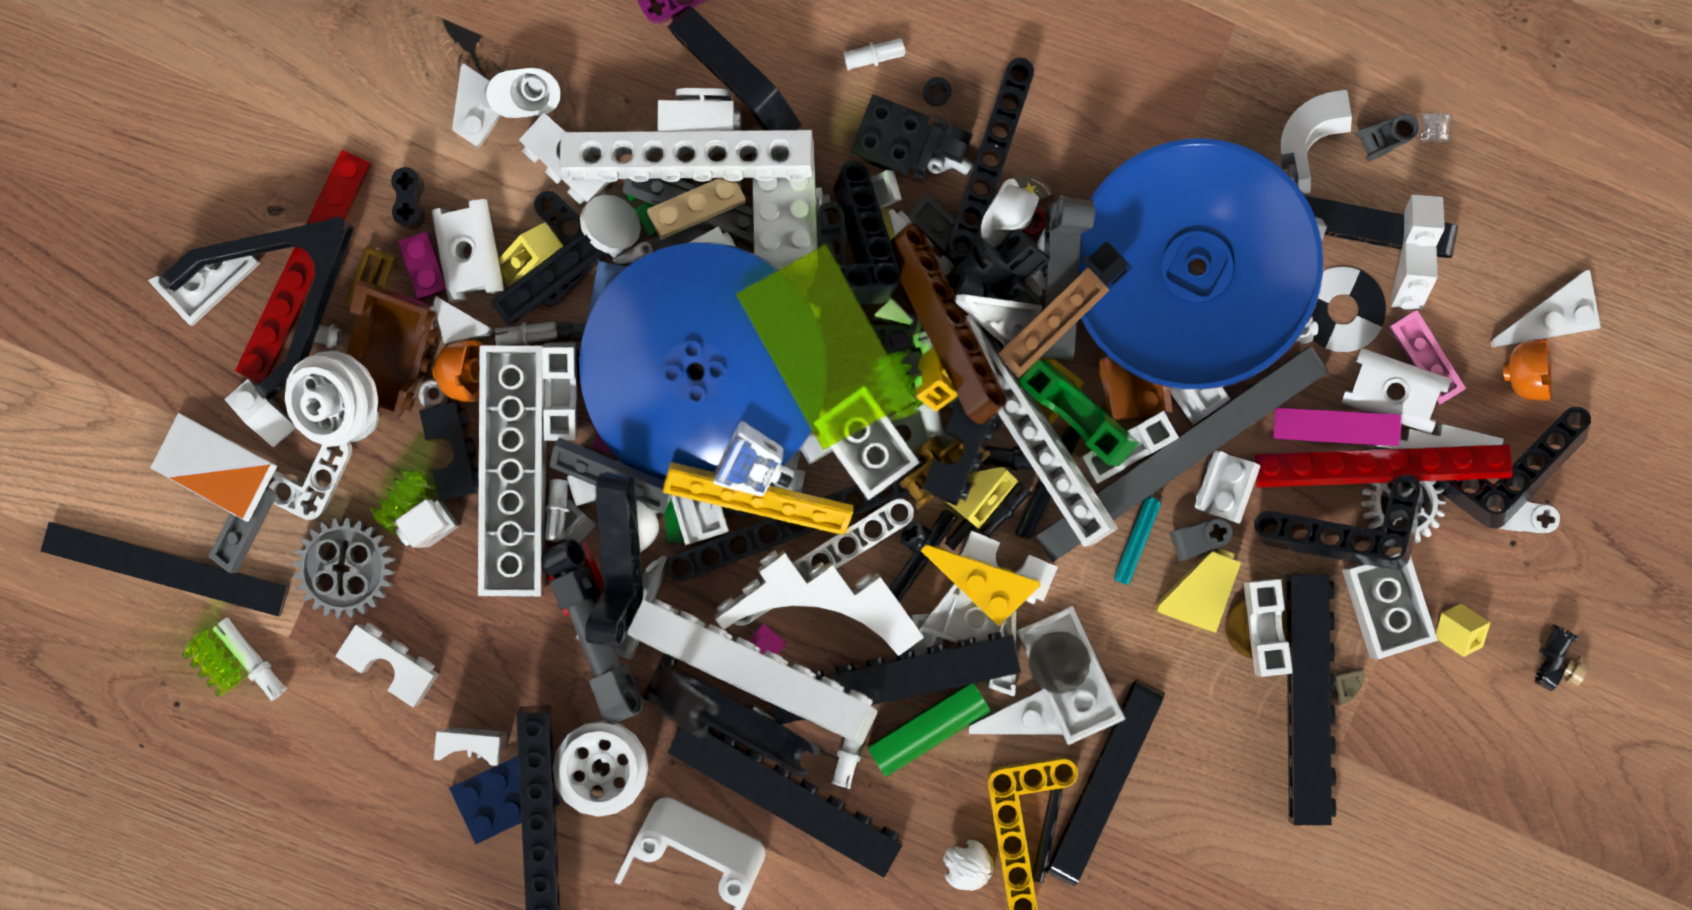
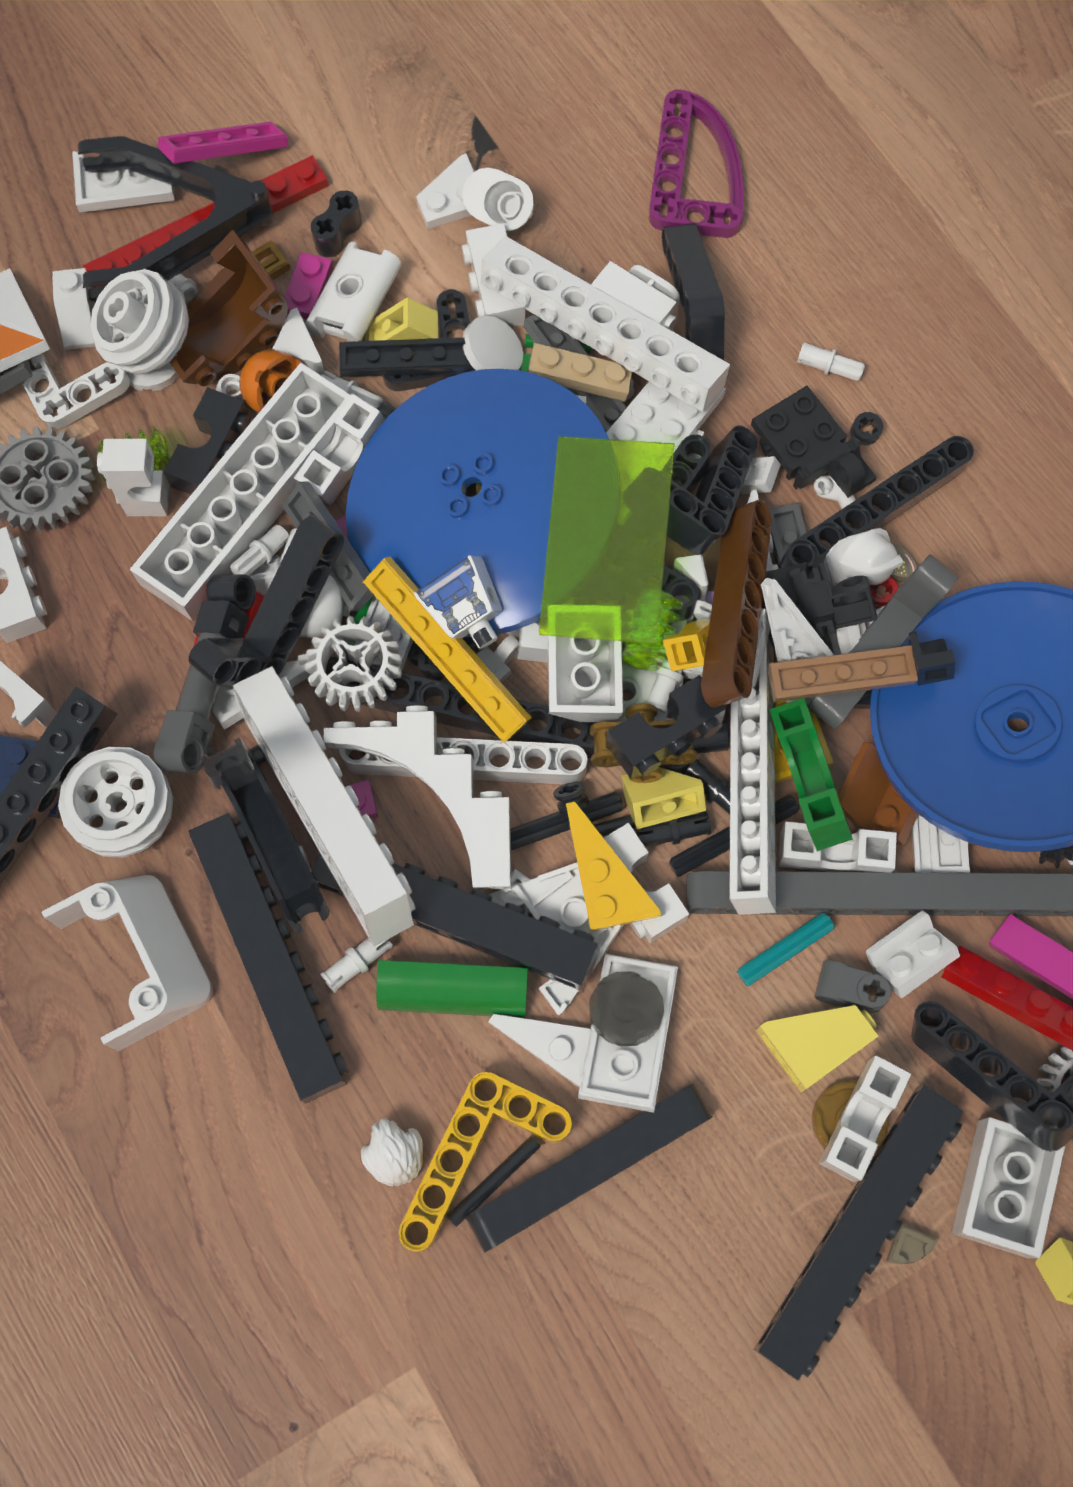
camera: 35 degrees right, 15 degrees down
none -> dark pink tile [158,121,288,163]
none -> white gear [305,615,403,712]

